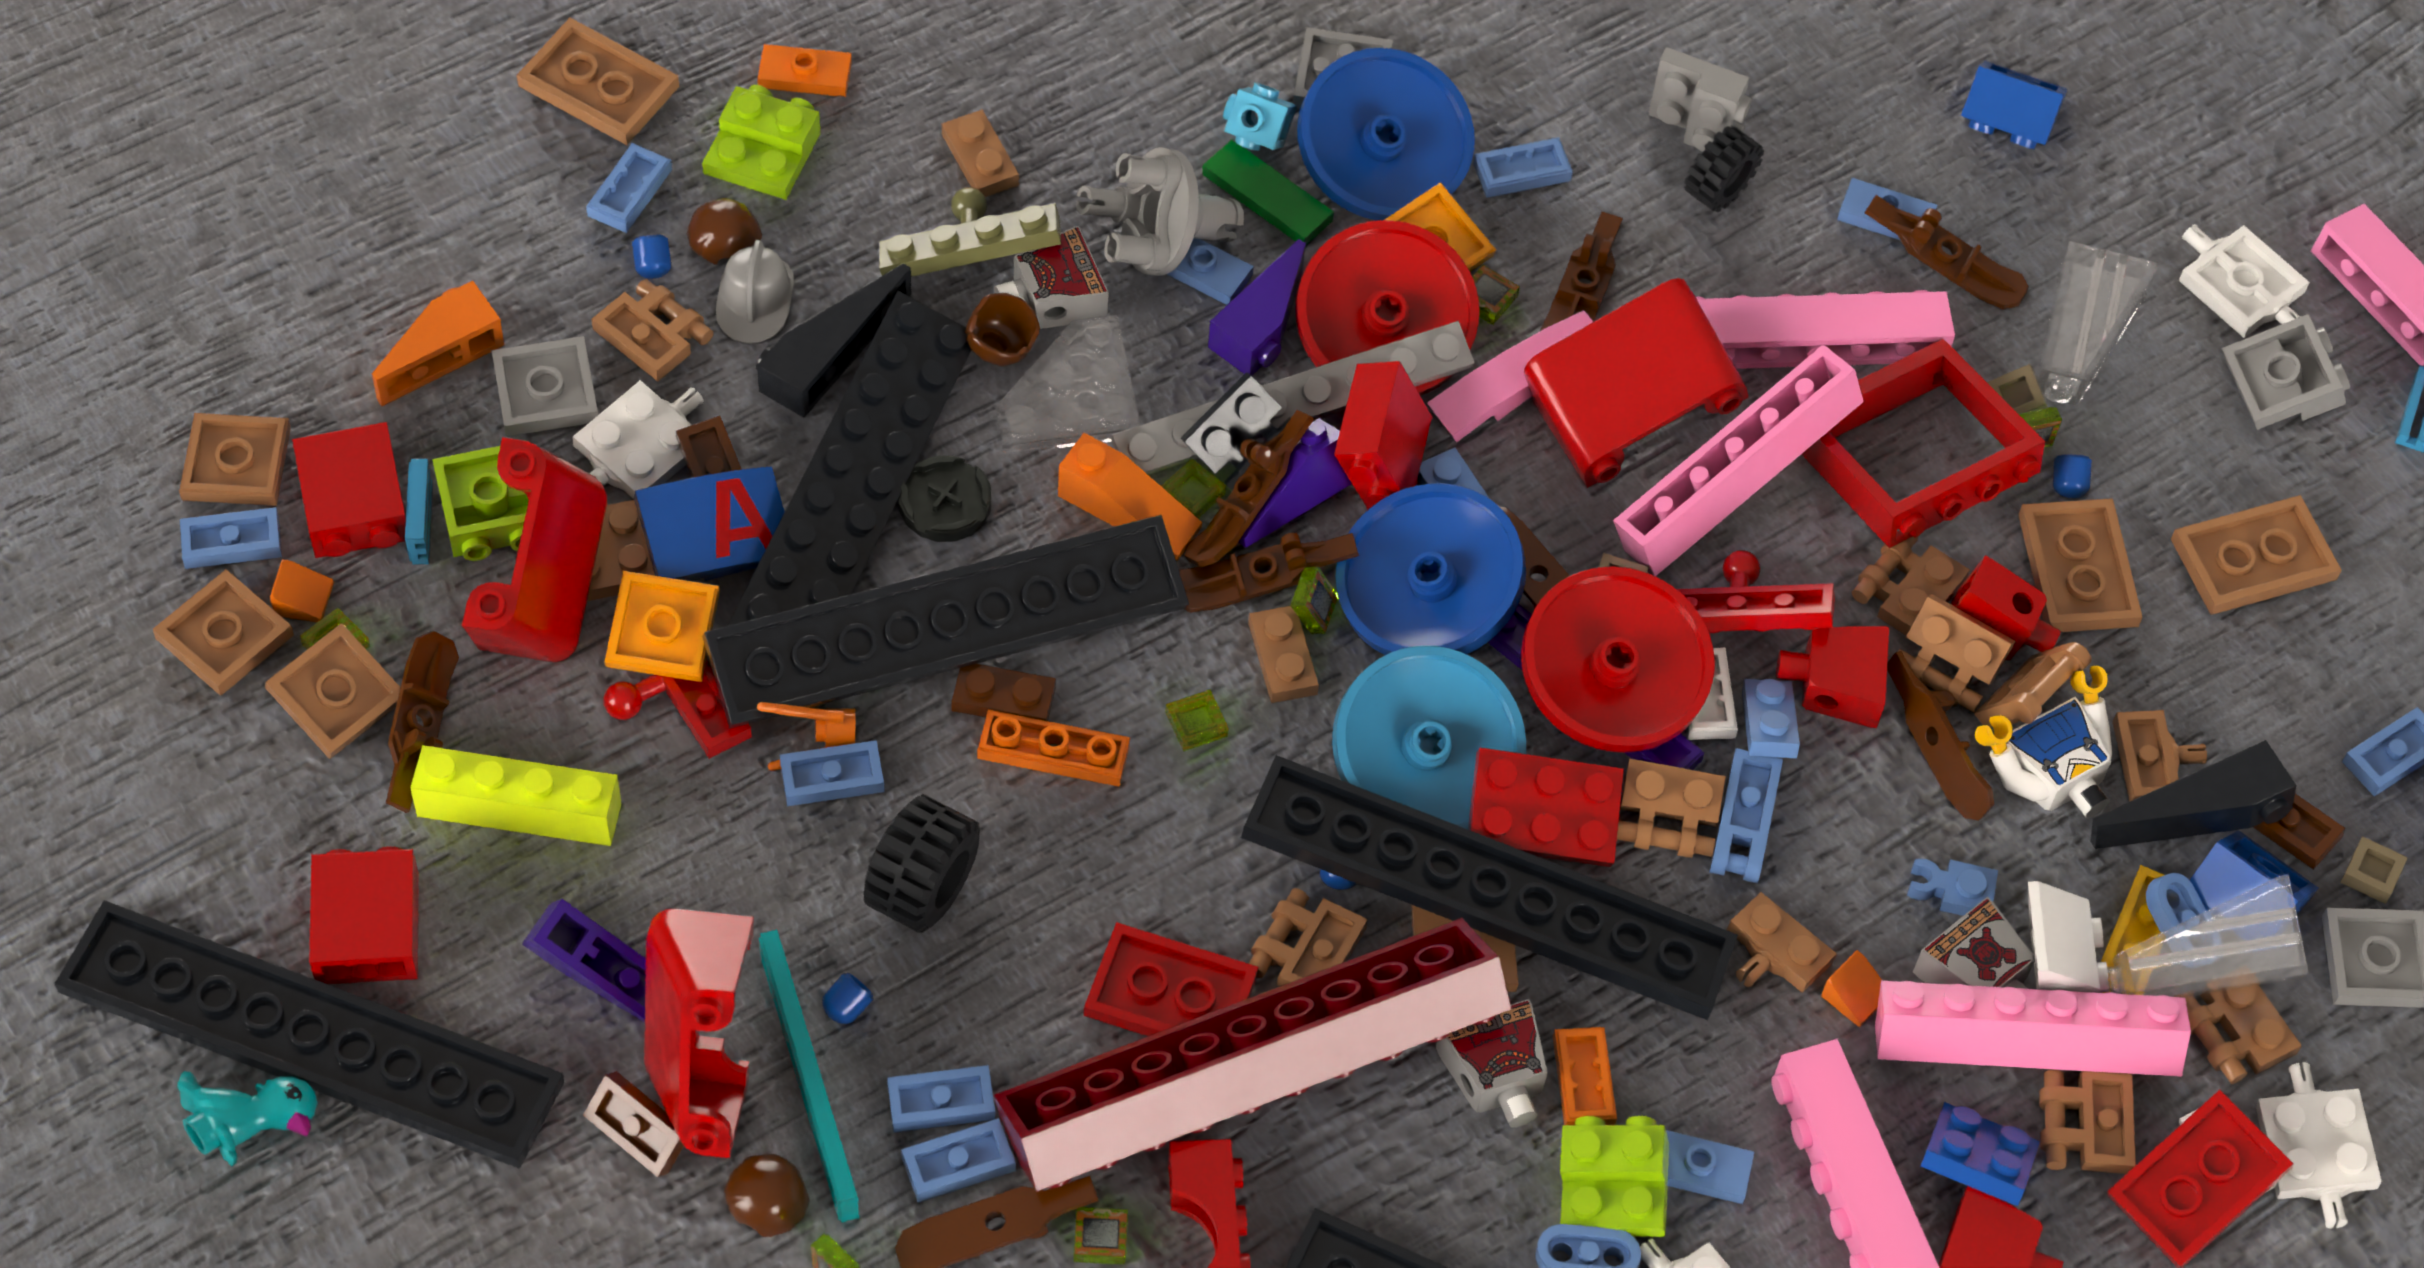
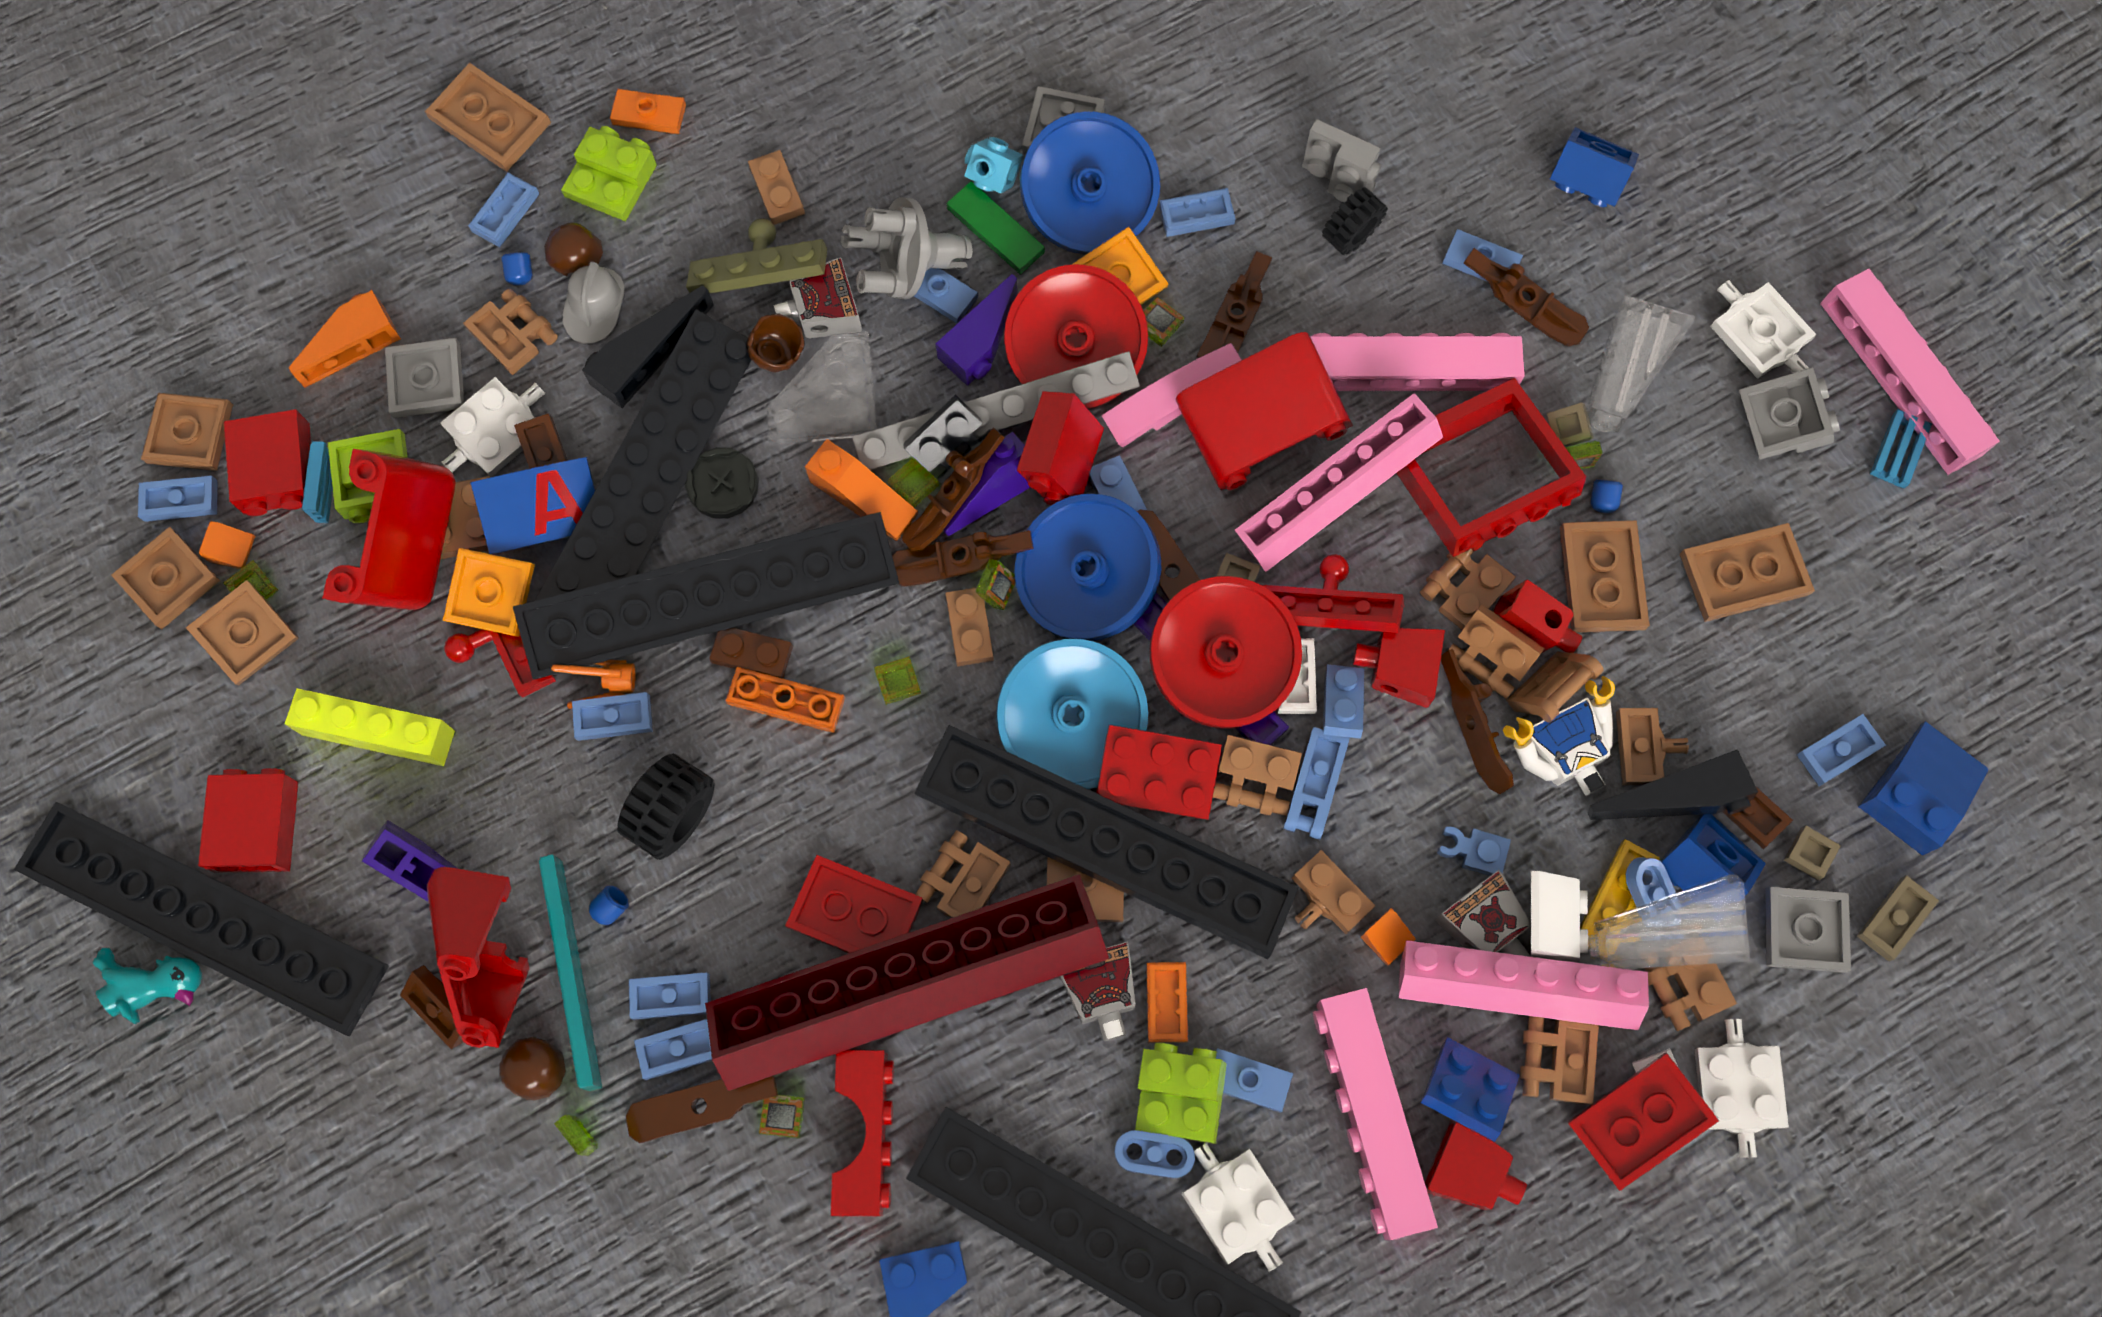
camera: 10 degrees right, 15 degrees up
reddish brown piece [386,631,459,813] -> none

